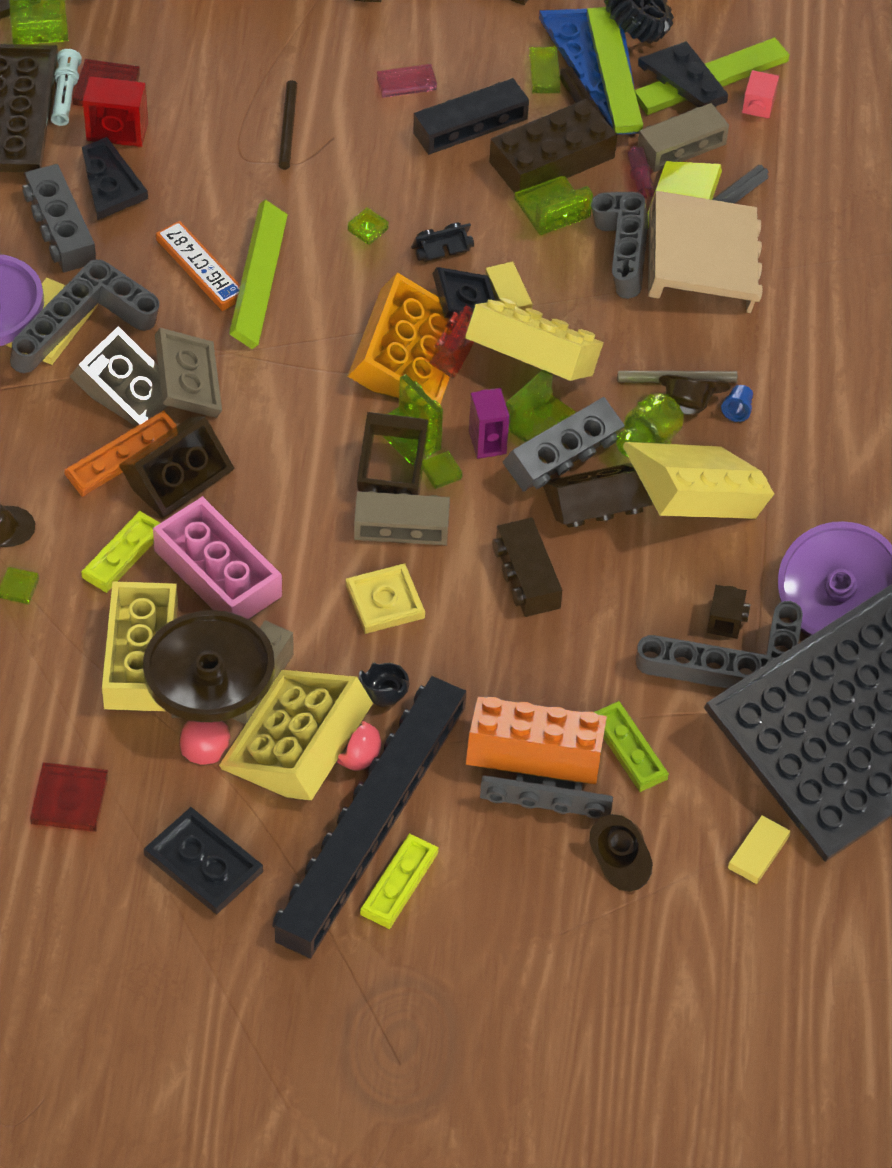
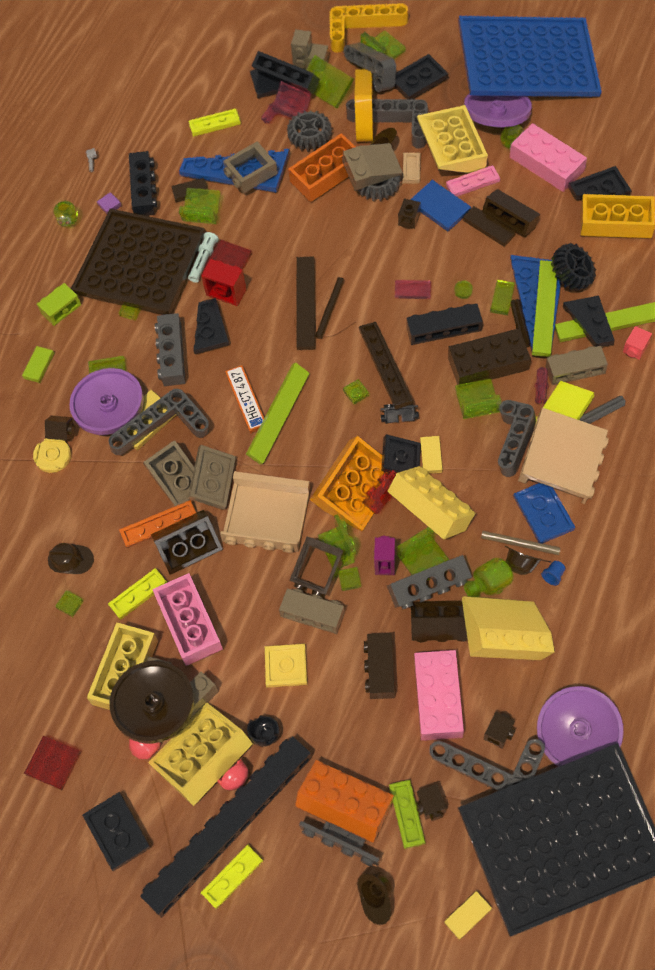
camera: 25 degrees right, 10 degrees up
none -> tan panel [220,471,311,553]
none -> dark brown tile [296,256,315,350]
none -> dark brown tile [359,321,413,410]
none -> bright pink brick [414,650,464,741]
none -> dark brown brick [416,784,446,821]
none -> clear neon green tile [455,281,473,299]
none -> blue tile [513,483,575,544]

